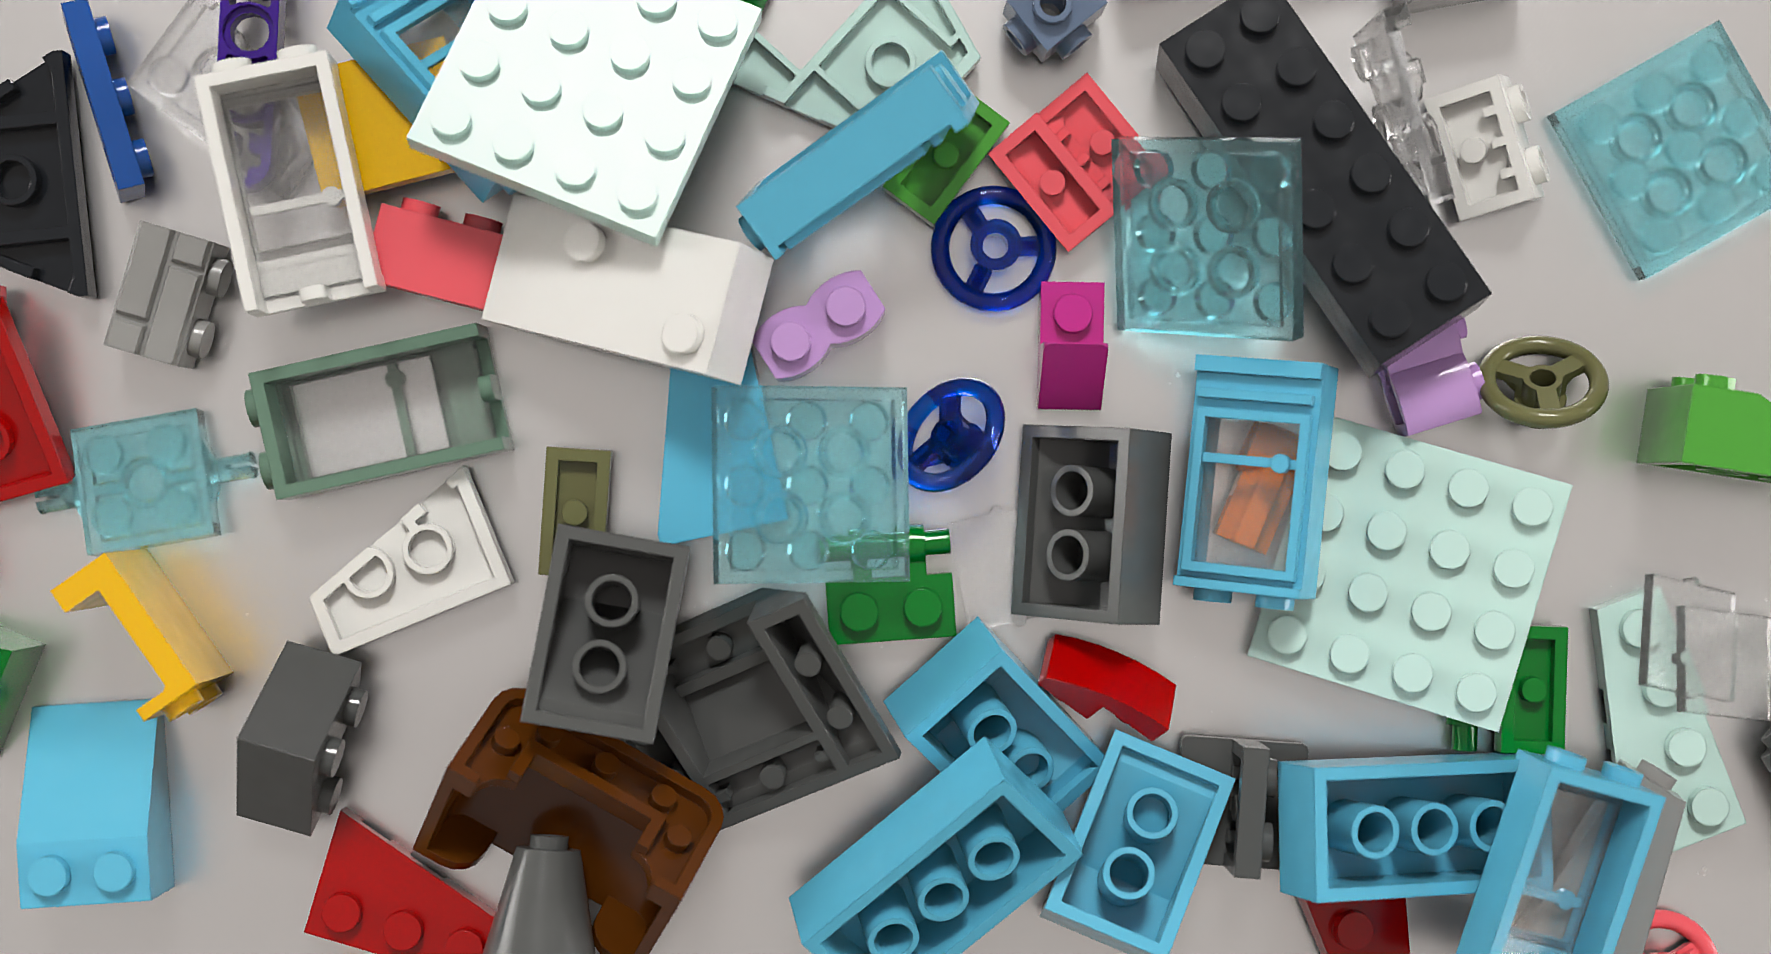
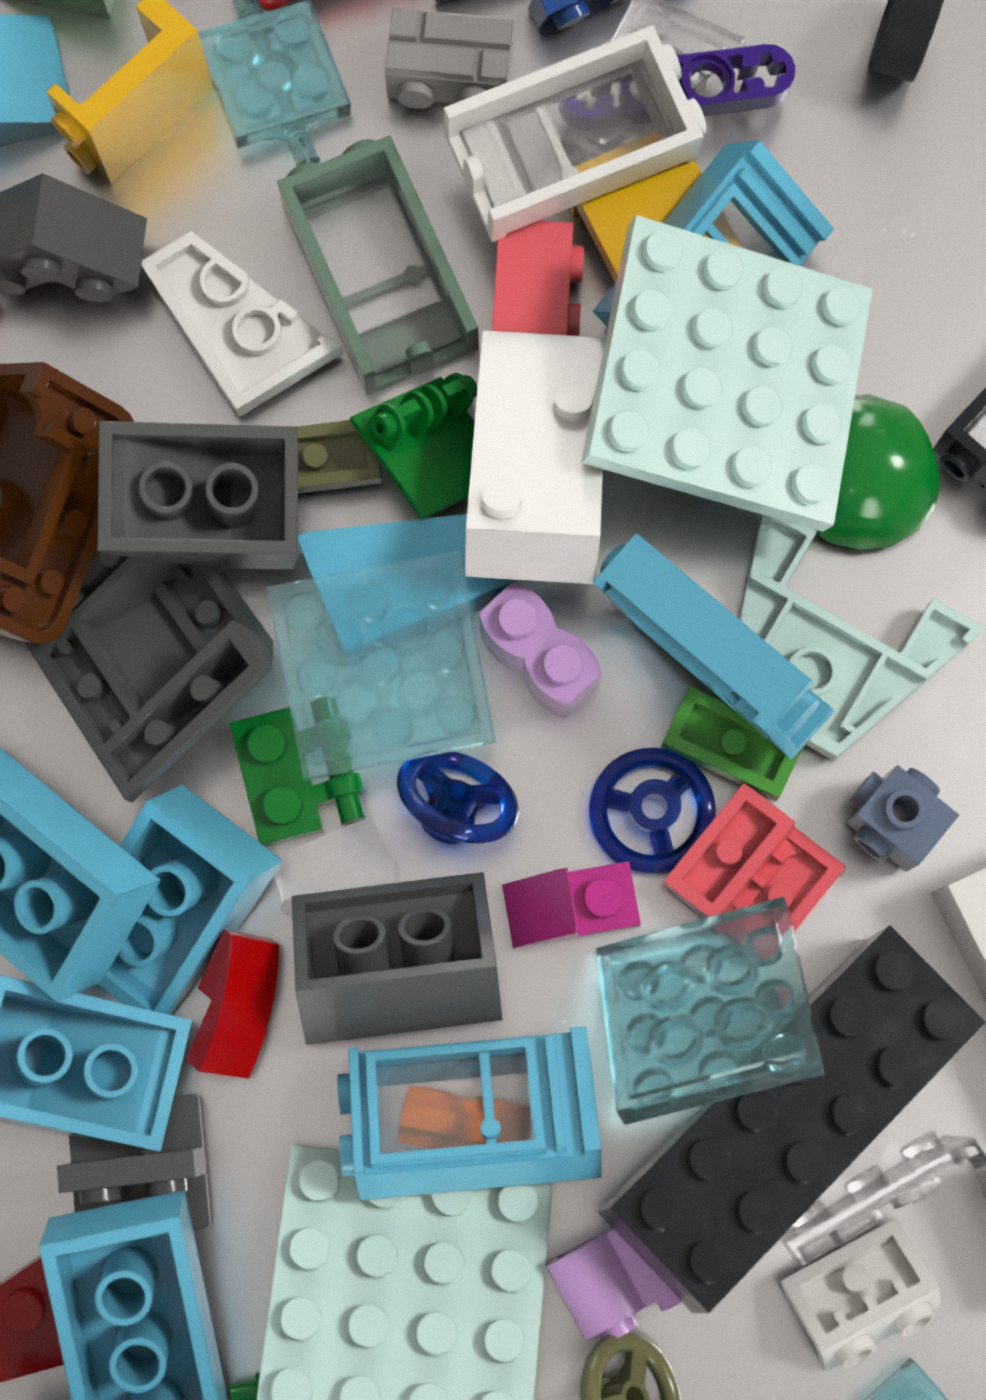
camera: 80 degrees right, 10 degrees down
none -> green hinge [349,373,478,520]

